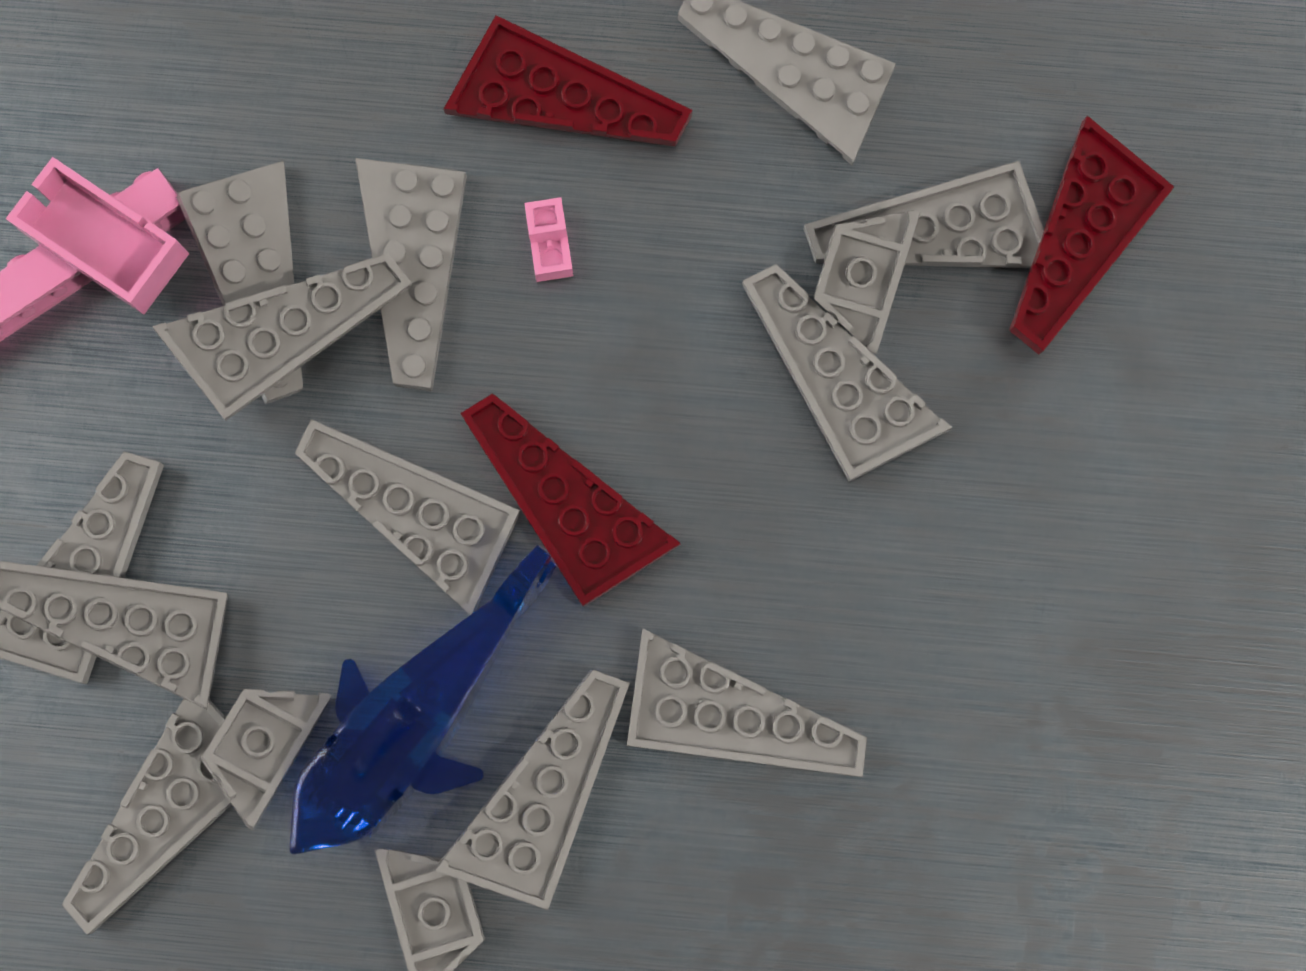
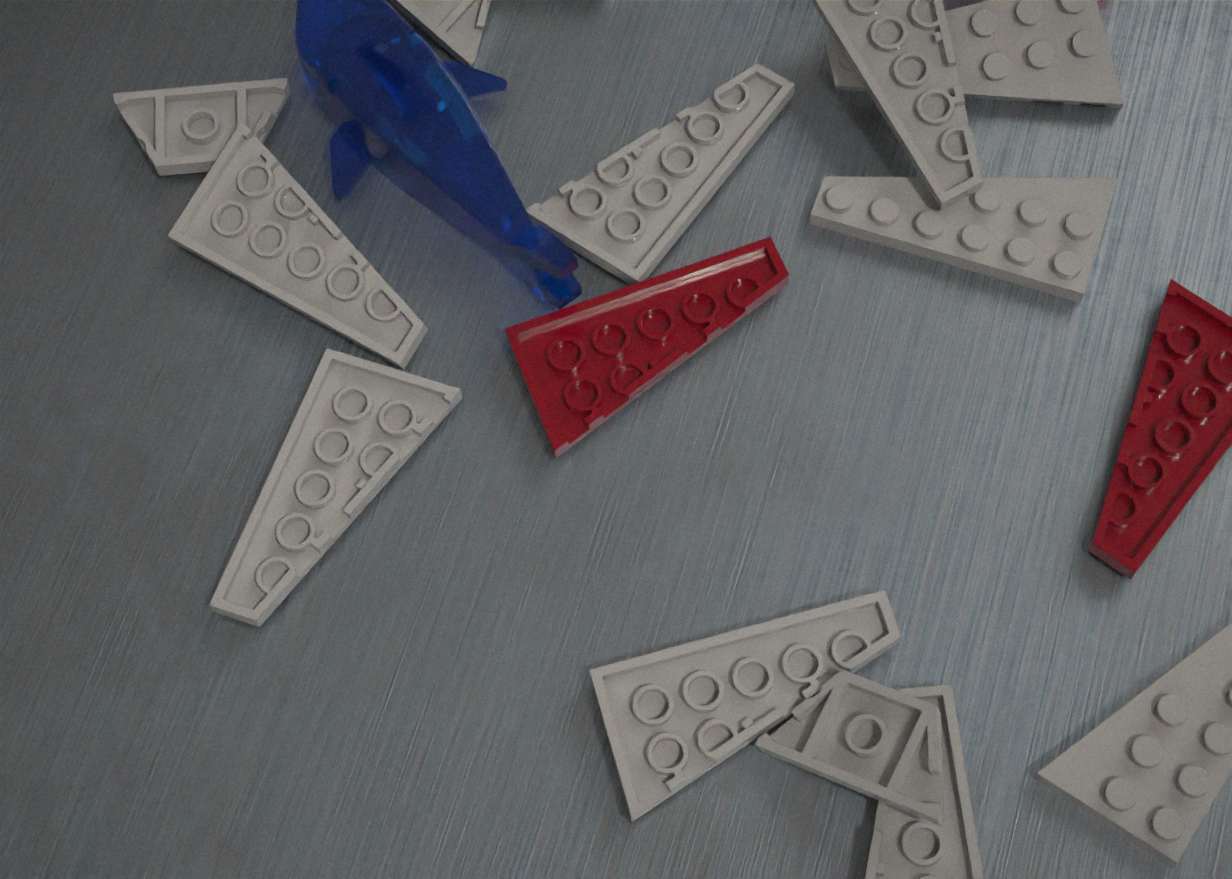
camera: 100 degrees right, 15 degrees down
bright pink slope [524,197,574,282] -> none

